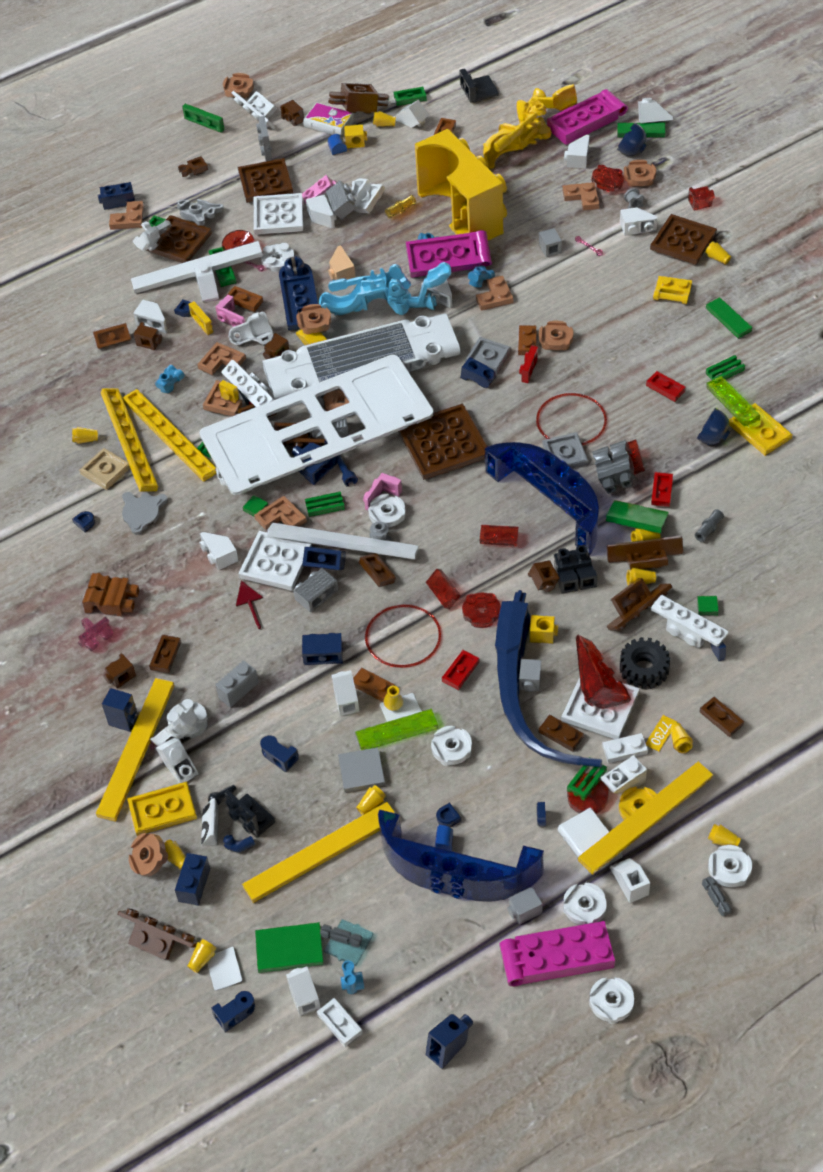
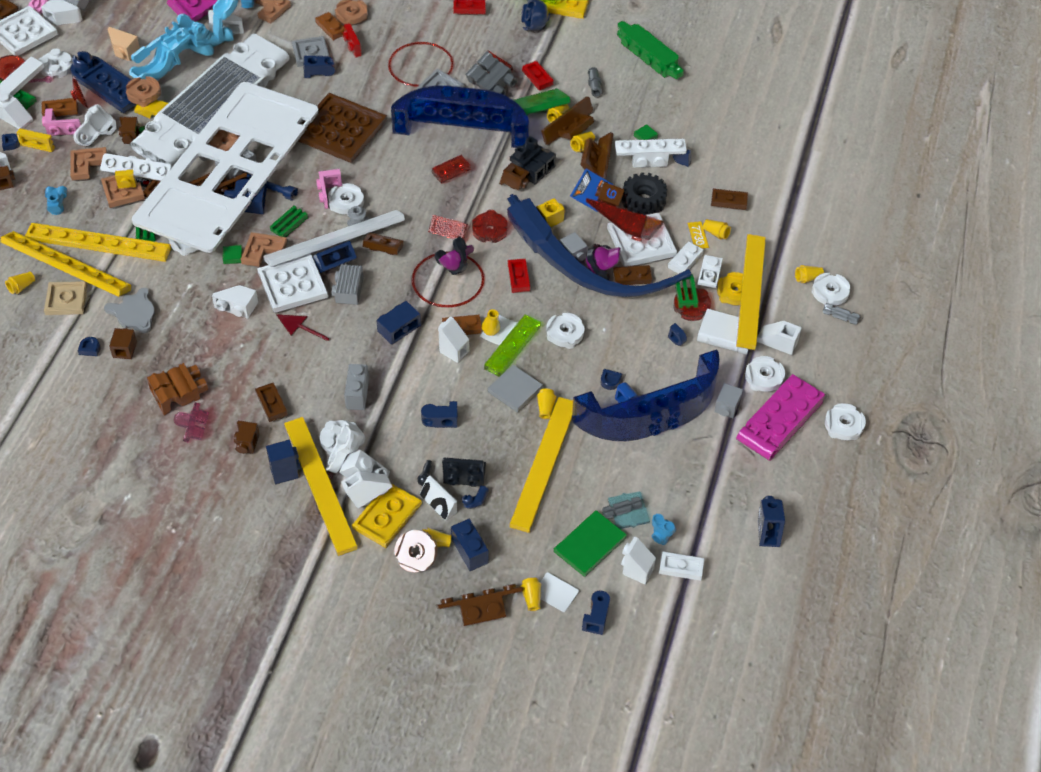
camera: 45 degrees left, 0 degrees up
none -> clear red dish [70,76,89,109]
none -> reddish brown brick [109,328,137,360]
none -> white slope [341,471,393,509]
none -> cap [434,237,474,275]
none -> blue sticker [570,169,613,212]
none -> magenta cap [586,244,621,280]
none -> reddish brown brick [595,182,624,210]
none -> green hinge [617,21,684,80]

